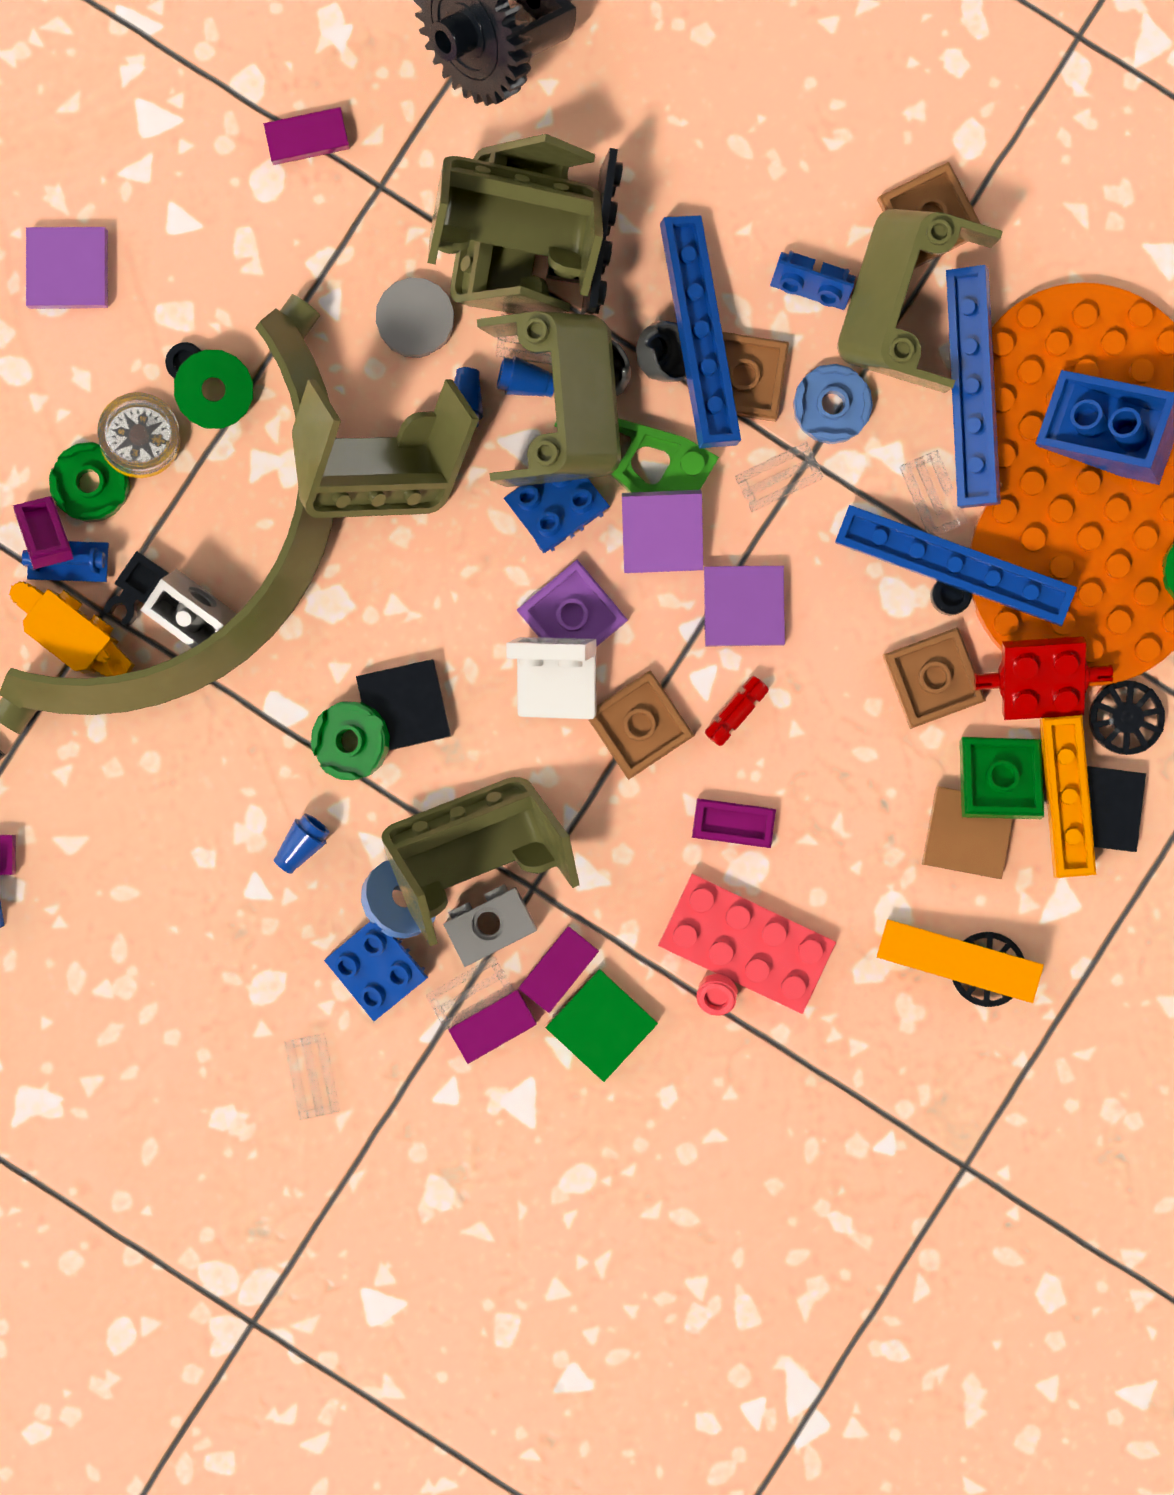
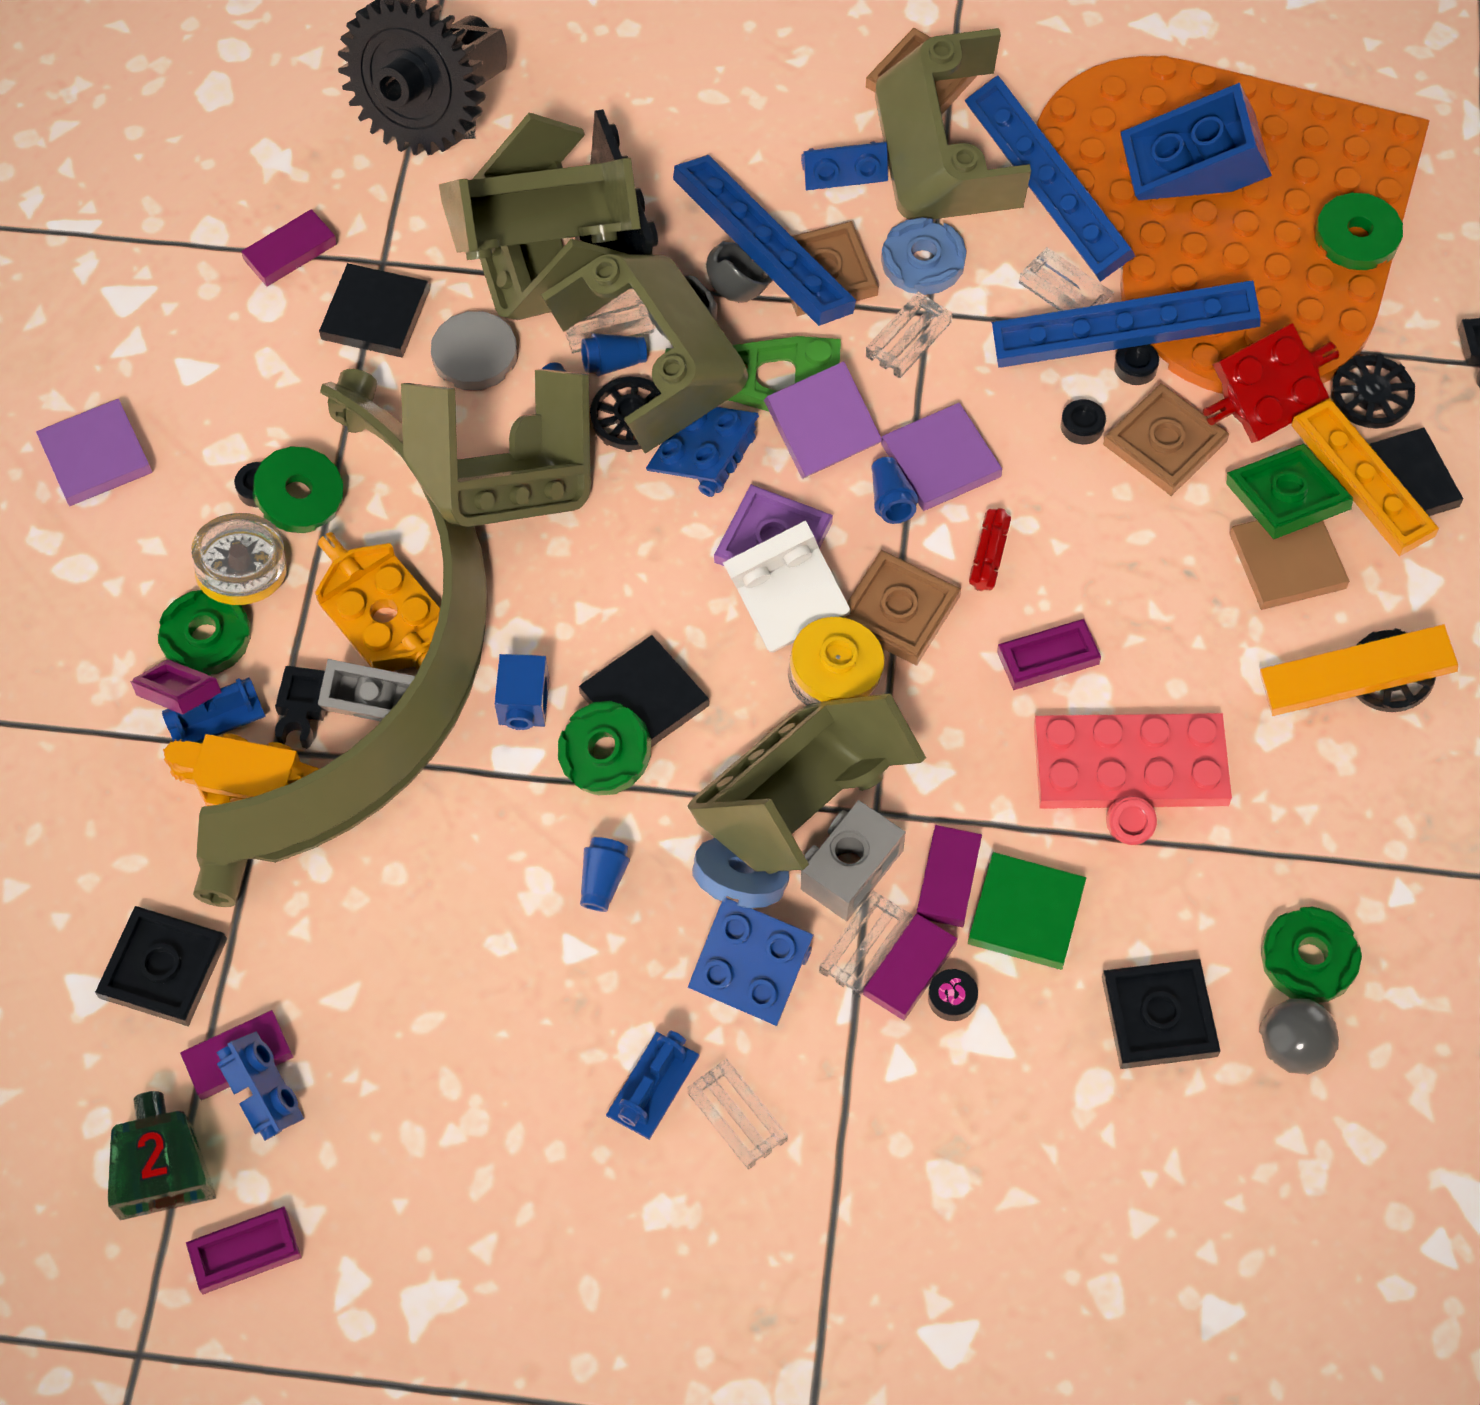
camera: 20 degrees left, 25 degrees down
none -> light orange plate [315,532,440,671]
none -> black tile [319,263,430,358]
none -> blue brick [494,654,550,730]
none -> black wheel [590,377,661,452]
none -> blue hinge [606,1030,700,1140]
none -> yellow piece [787,617,884,705]
none -> blue cone [871,457,918,524]
none -> black tile [928,969,978,1021]
none -> black tile [1060,399,1106,445]
none -> black tile [1101,959,1221,1069]
none -> dark grey hair [1259,999,1339,1075]
none -> green tile [1261,906,1362,1003]

